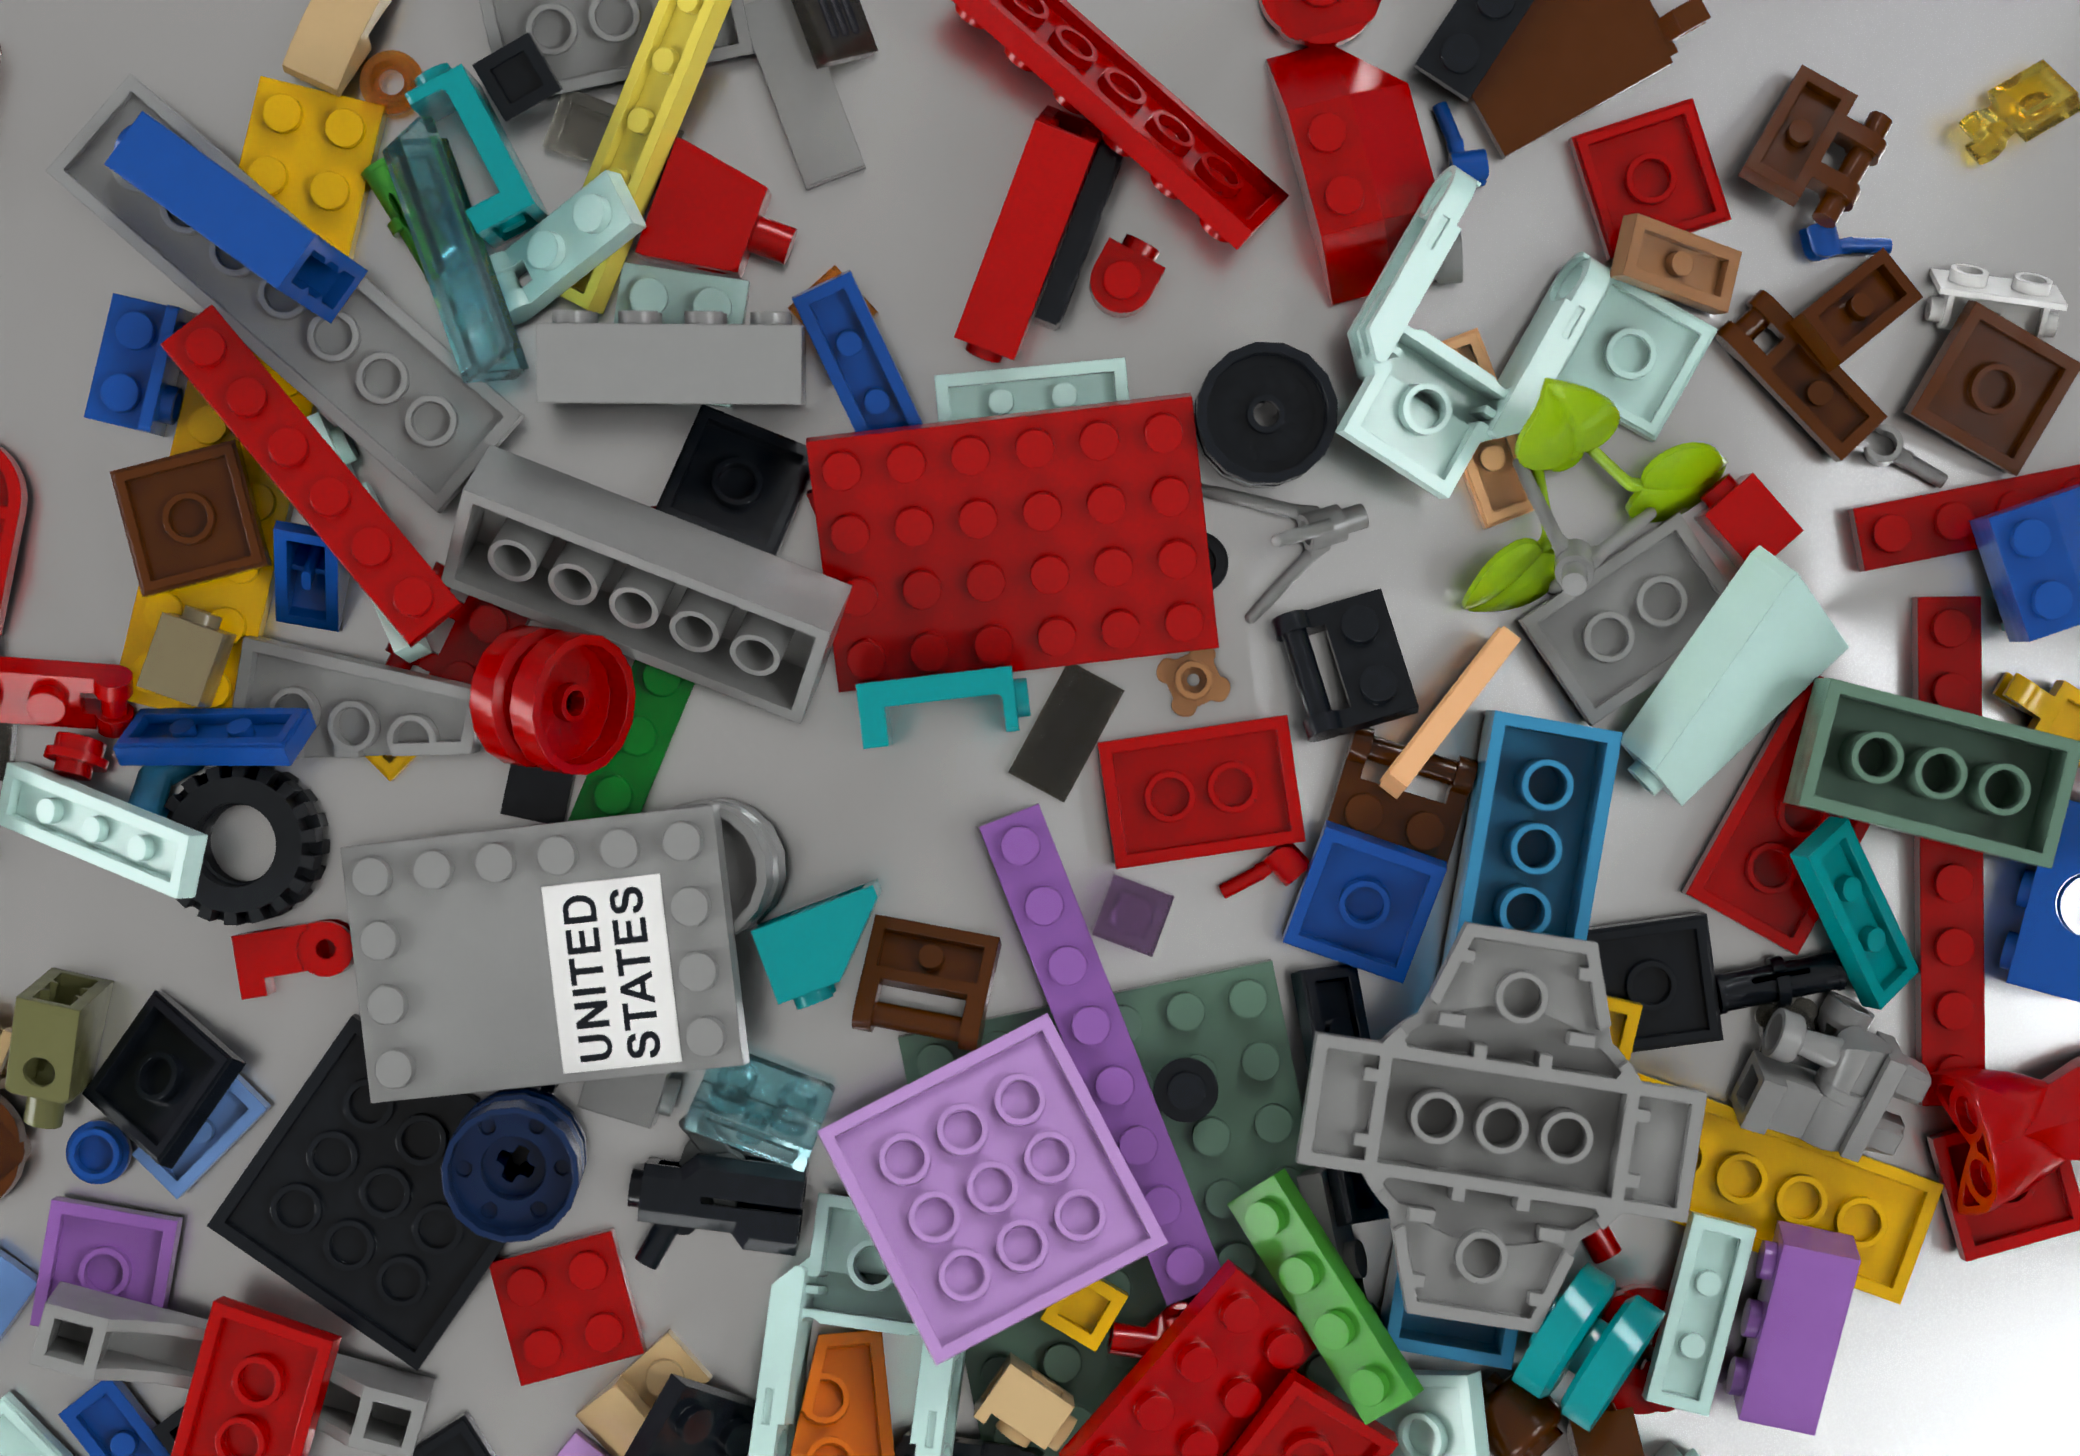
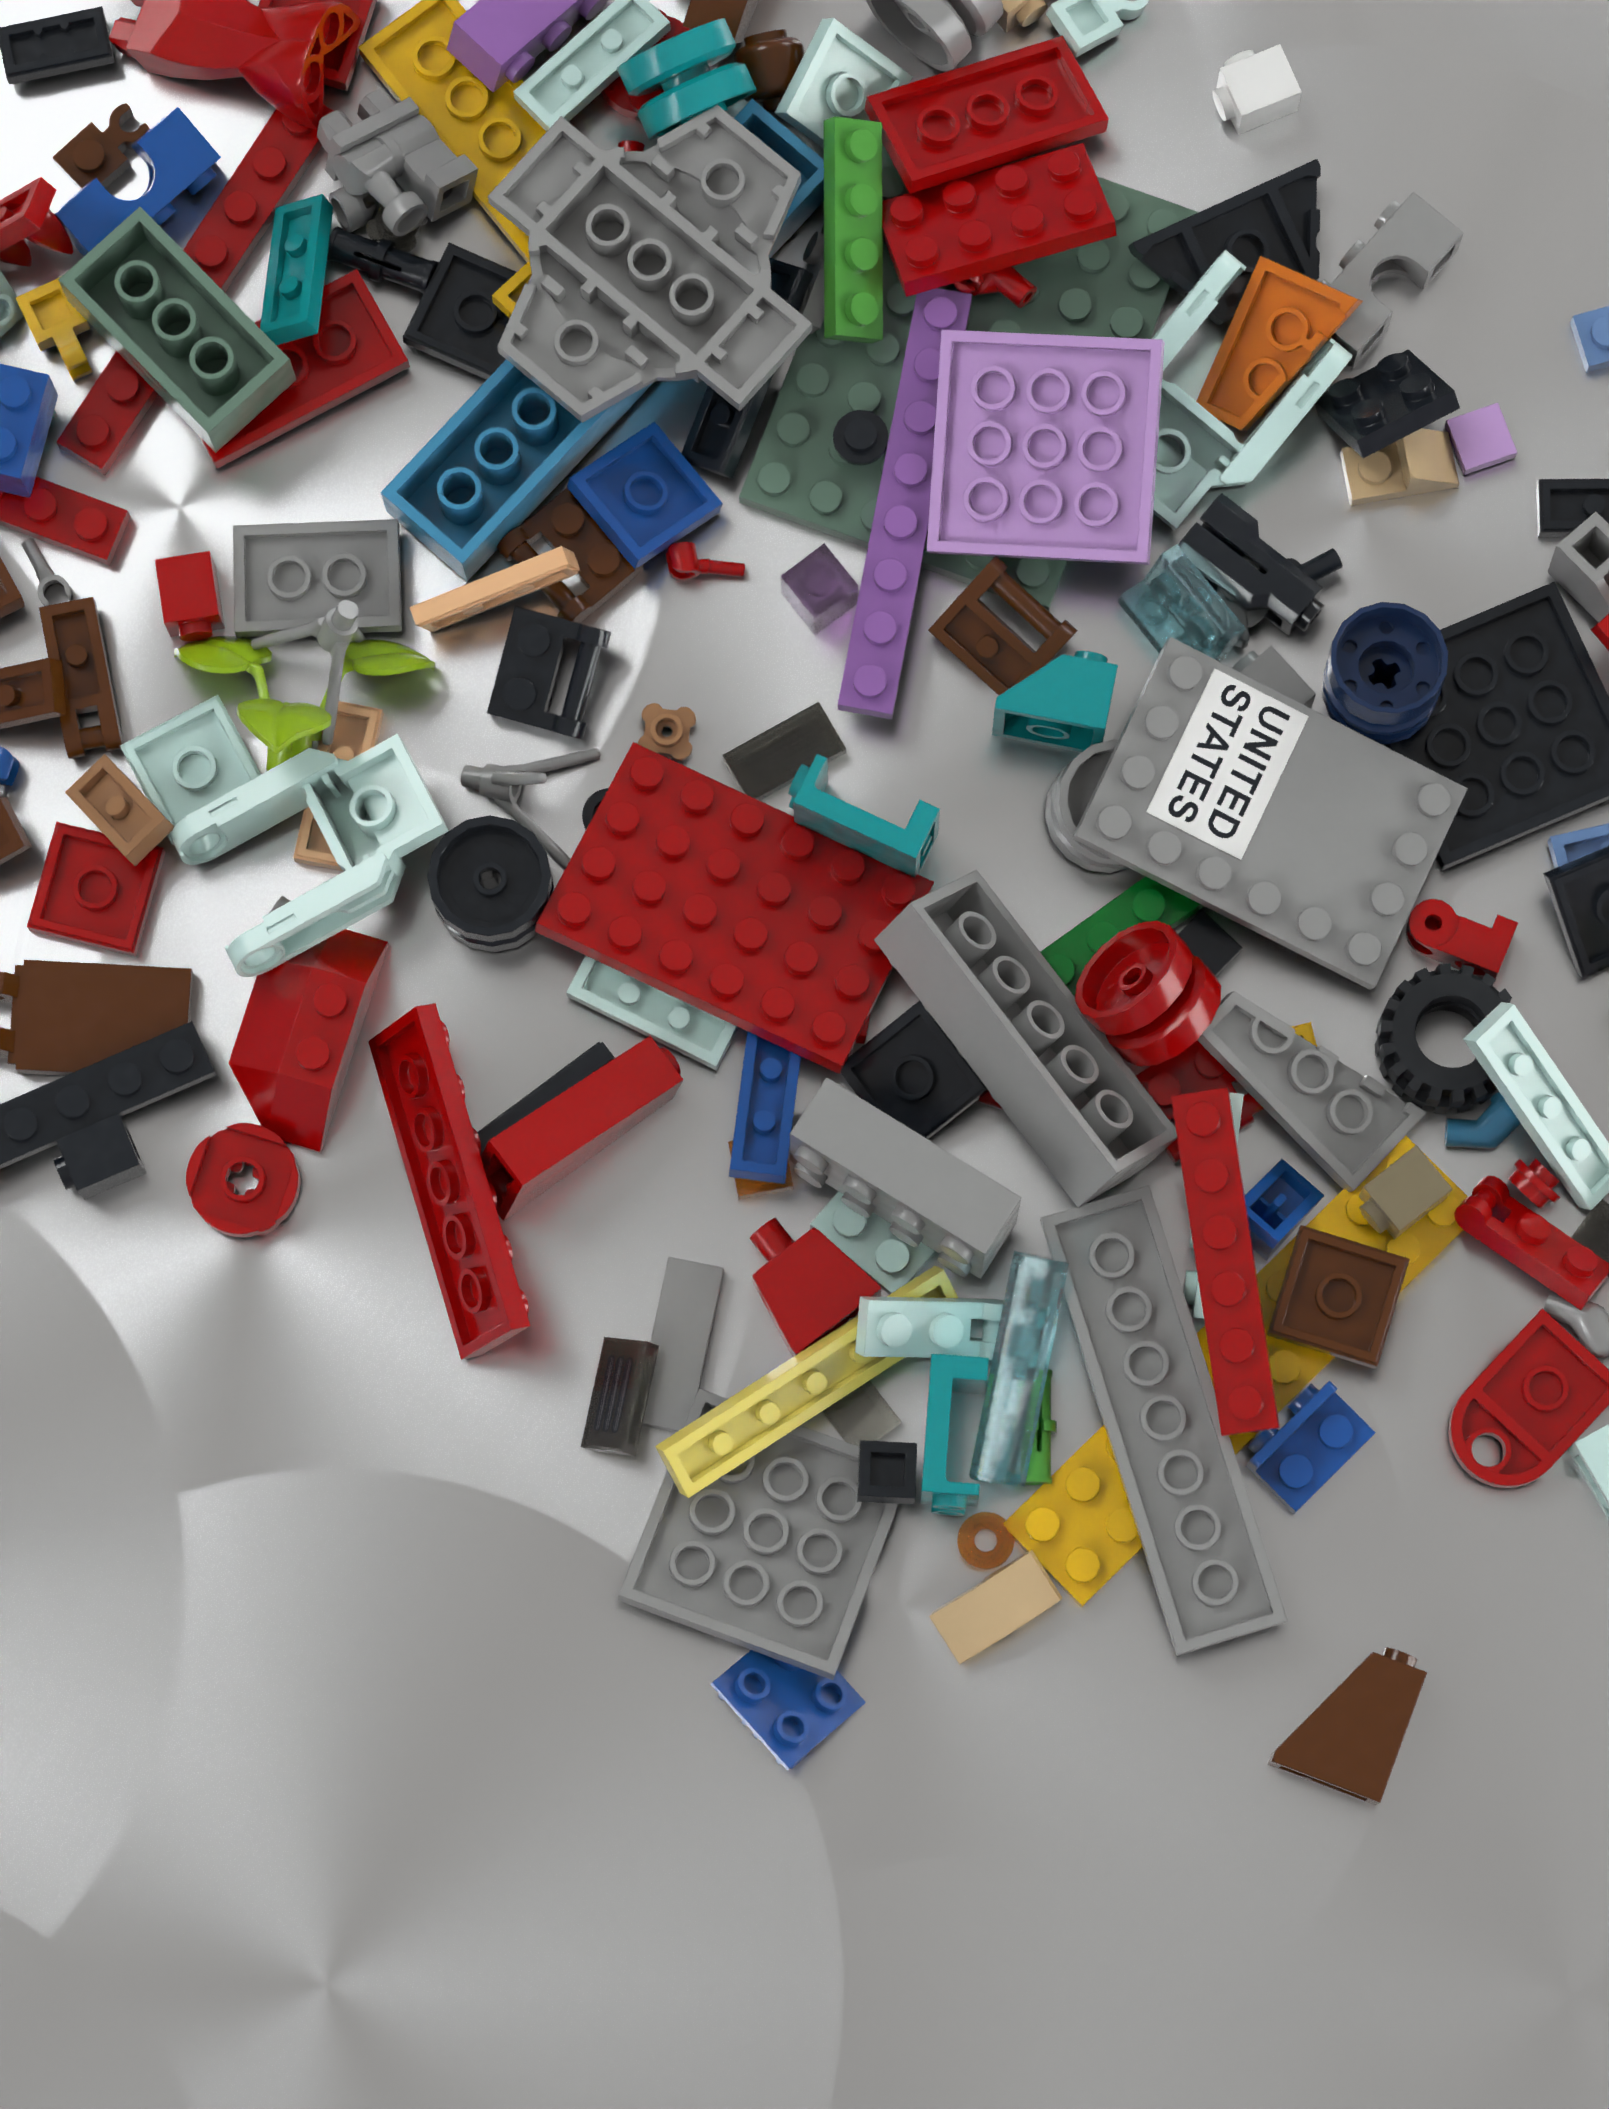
camera: 145 degrees left, 10 degrees down
blue slope [104,111,368,324] -> none
blue tile [113,708,317,766] -> none
red plate [489,1227,646,1386] -> none
tan brick [974,1353,1077,1452] -> none
yellow plate [1040,1278,1128,1352] -> none
red plate [1089,234,1166,318] -> none
red plate [1097,715,1306,869] -> none
blue hand [1432,101,1489,186] -> none
light aqua slope [1621,545,1849,806] -> none

